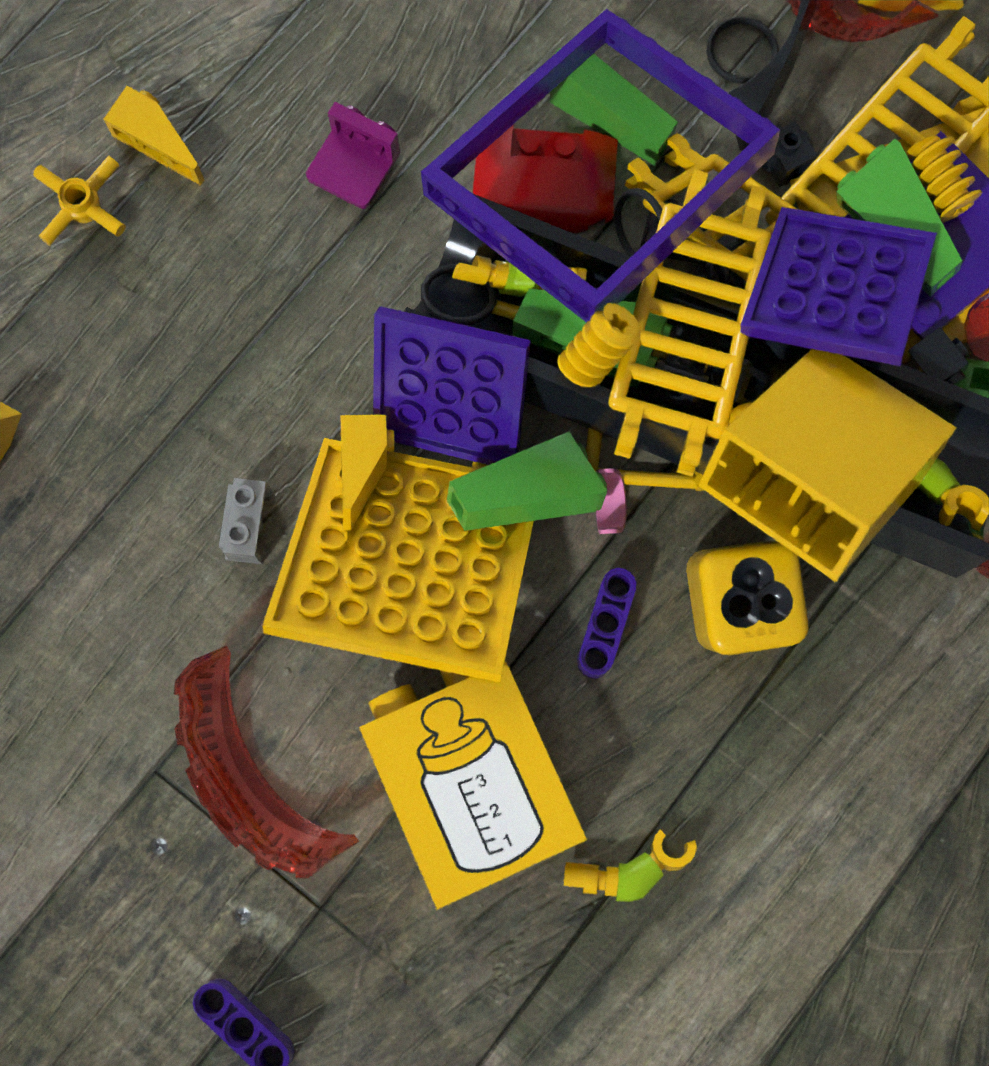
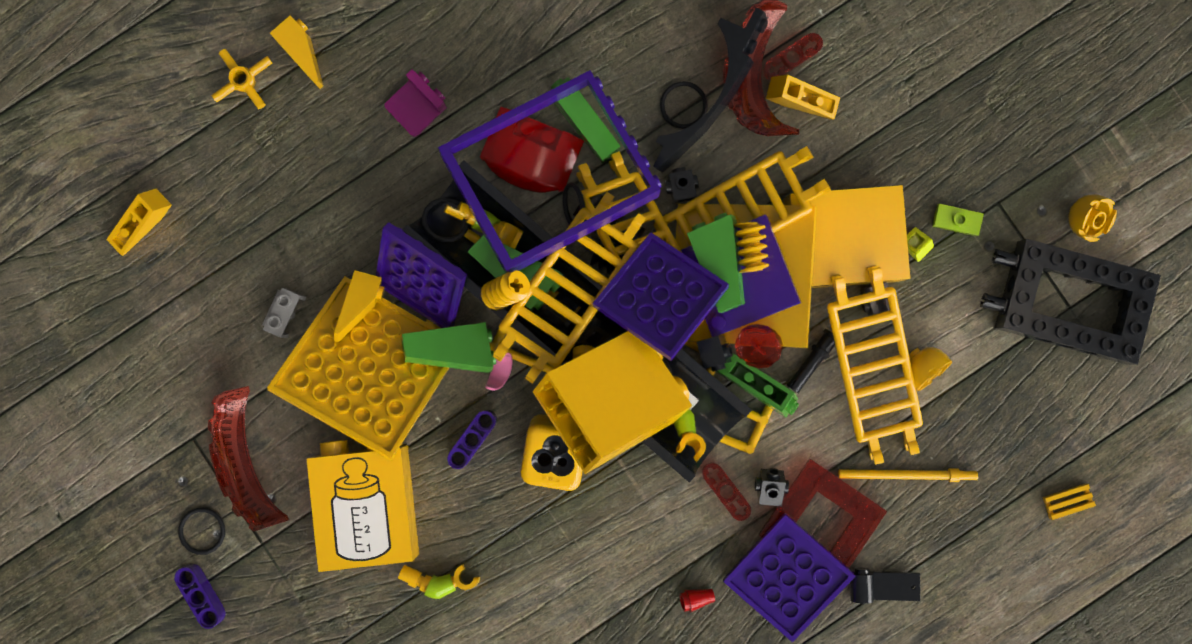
camera: 20 degrees right, 10 degrees up
none -> black piece [178,508,225,555]

